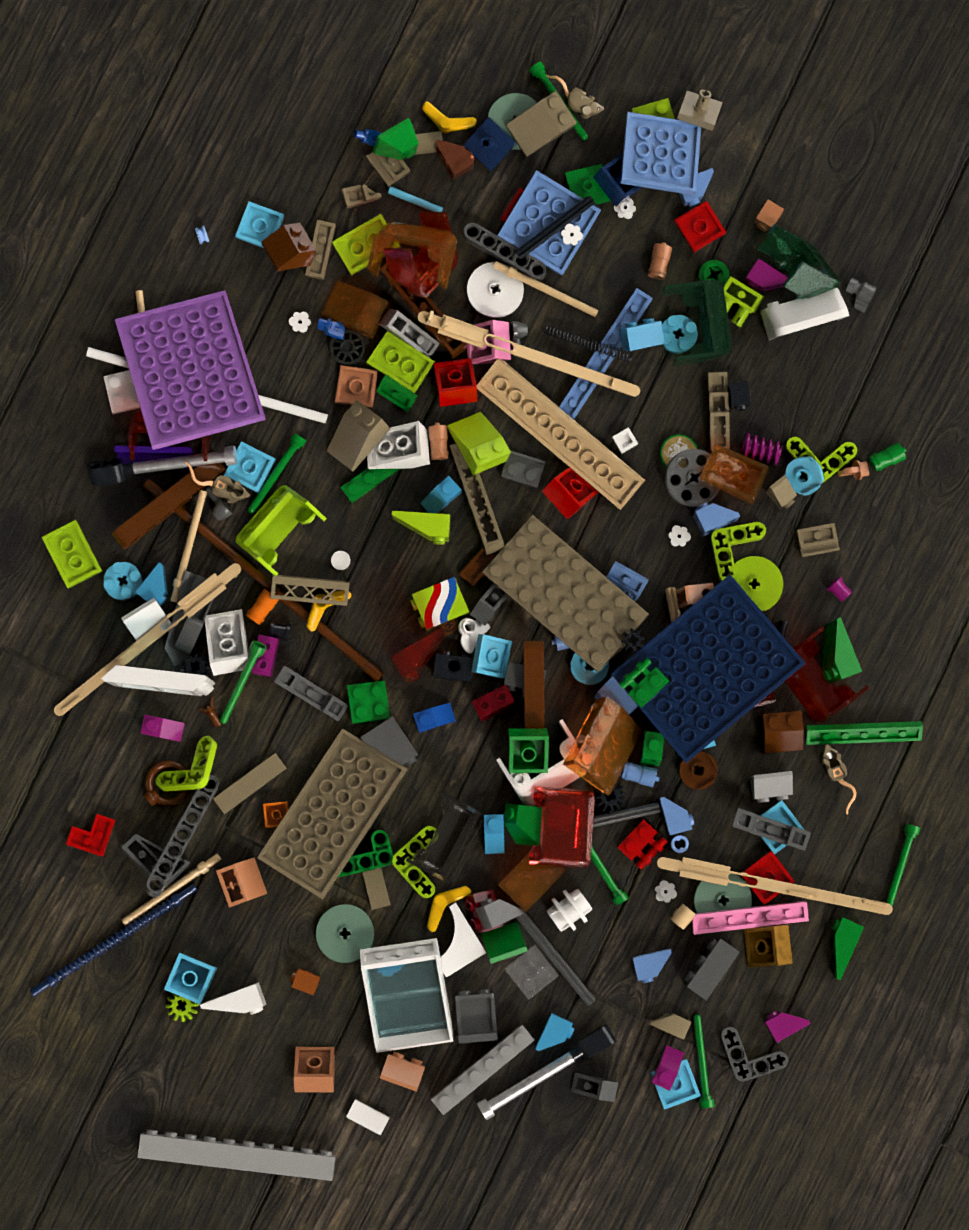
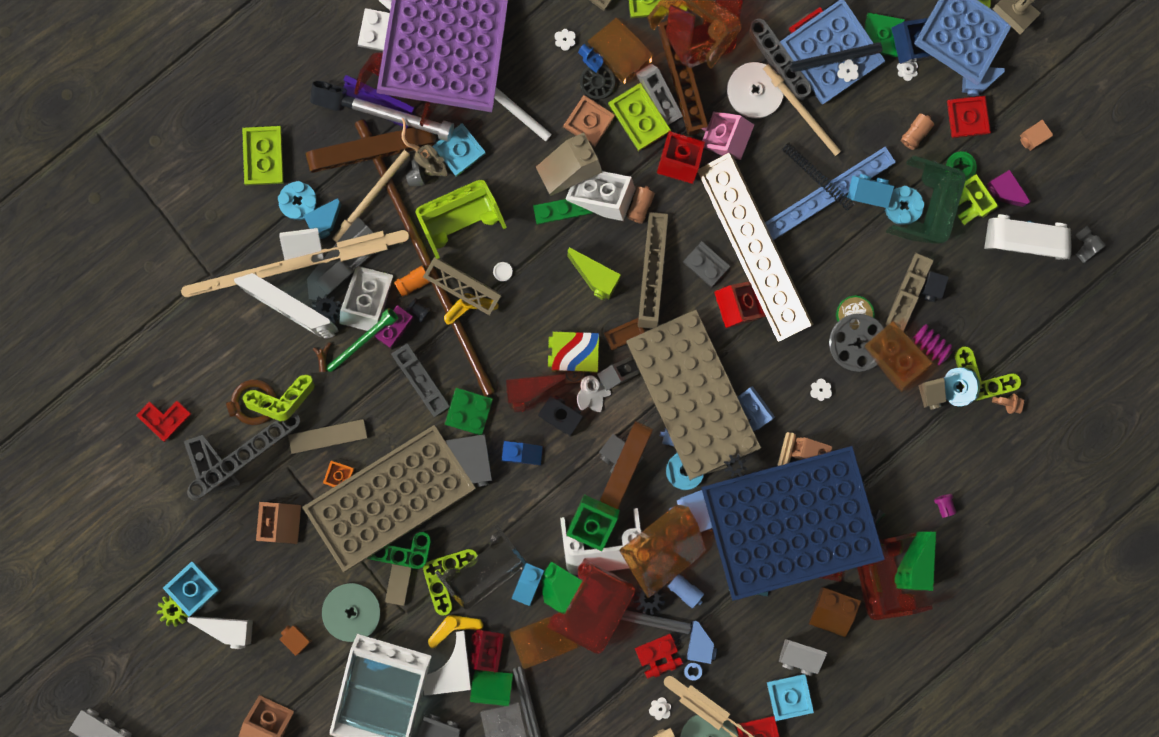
camera: 20 degrees right, 0 degrees up
dark blue hose [30,884,198,997] -> none
tan bar [121,853,222,926] -> none
magenta slope [140,715,185,742] -> none
green piece [248,433,307,514] -> none
green plate [376,375,418,412] -> none
tan piece [418,311,640,397] -> none
dark azure slope [421,476,462,514] -> none
lime slope [447,412,511,475] -> none
medium azure plate [471,634,512,679] -> none
dark red bracket [472,685,515,722] -> none
slope [475,898,524,930] -> none
dark grey bar [510,321,528,357] -> none
white piece [546,889,592,931] -> none
green piece [571,822,629,906] -> none
white plate [612,427,638,454] -> none
green plate [619,657,669,708] -> none
green torso [640,728,664,767] -> none
reddish brown plate [679,752,718,790] -> none
medium blue slope [692,503,740,537] -> none
lime beam [711,522,766,581] -> none
lime piece [727,556,783,612] -> none
dark grey slope [732,808,811,851] -> none
clear green windscreen [756,224,841,299] -> none
dark tan plate [796,523,840,558] -> none
green plate [805,721,923,745] -> none
dark tan animal [822,744,856,814] -> none
green piece [869,442,906,472] -> none

